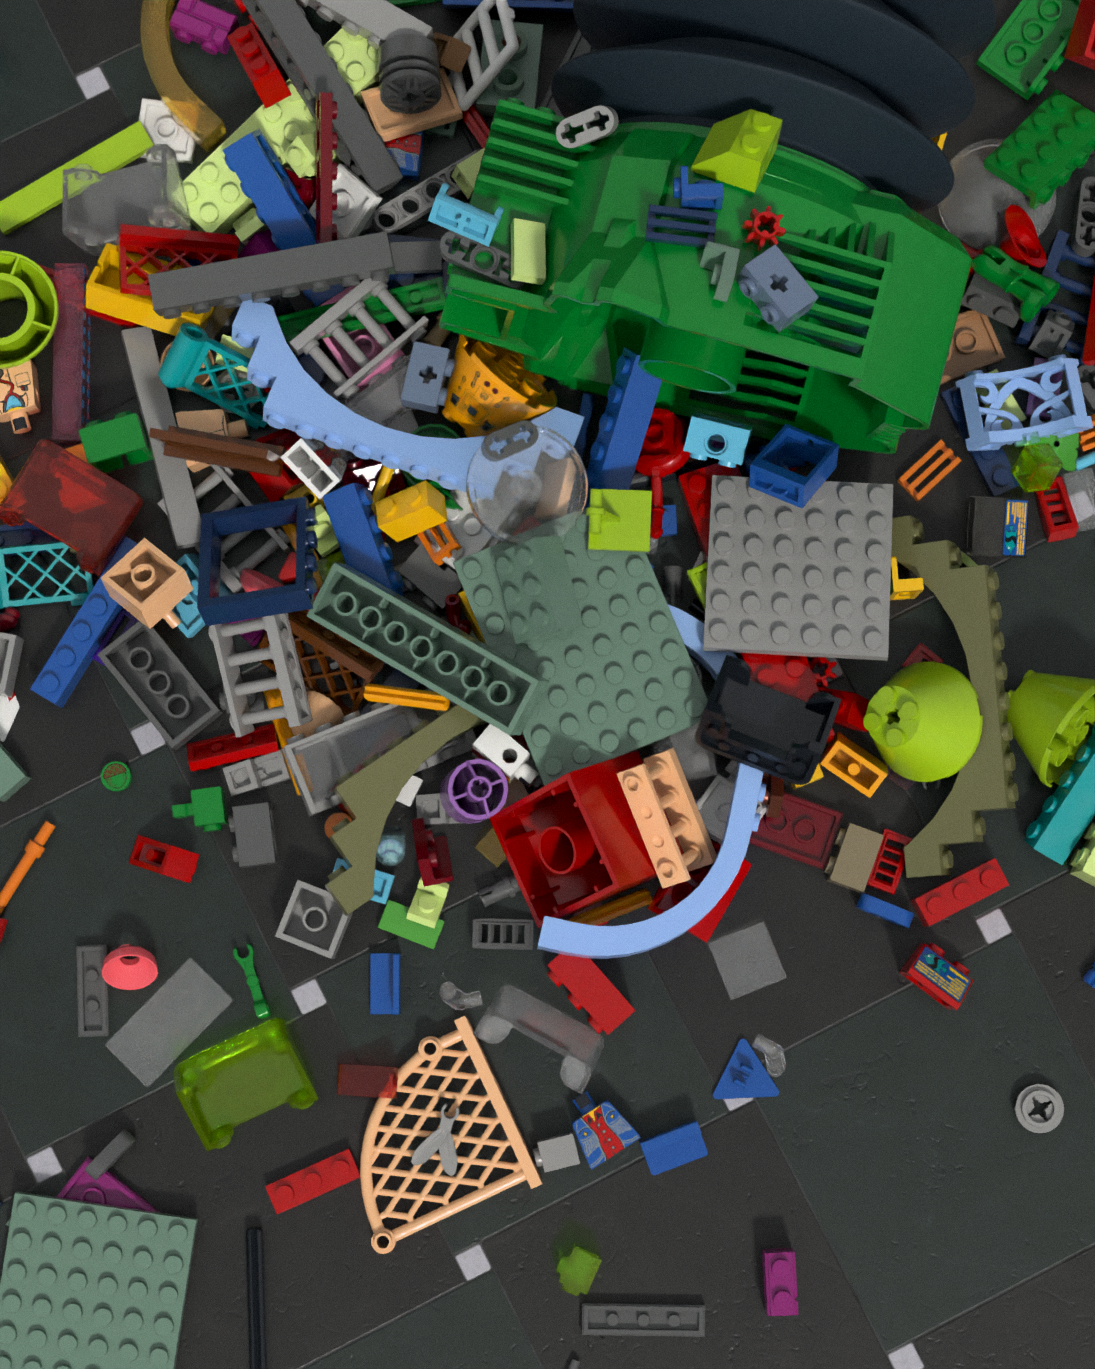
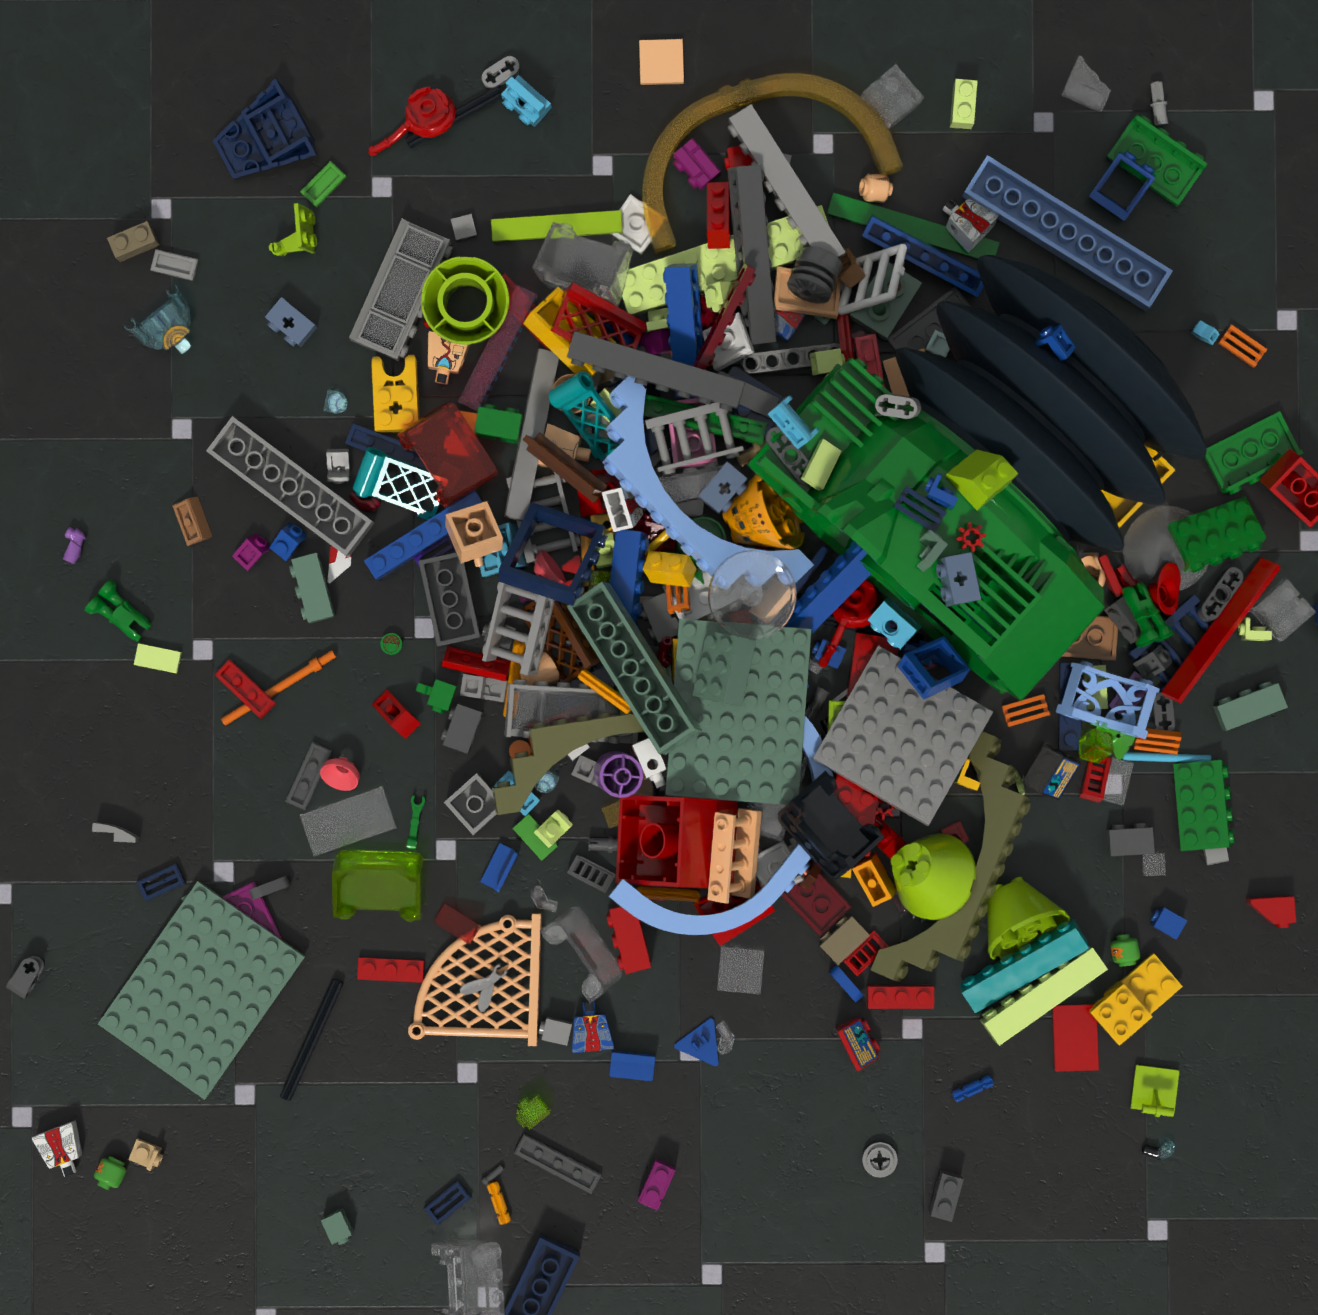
camera: 25 degrees right, 5 degrees up
dark red bracket [412,817,454,887] -> none
dark grey beam [481,420,539,462] -> none
lime plate [586,489,652,552] -> none

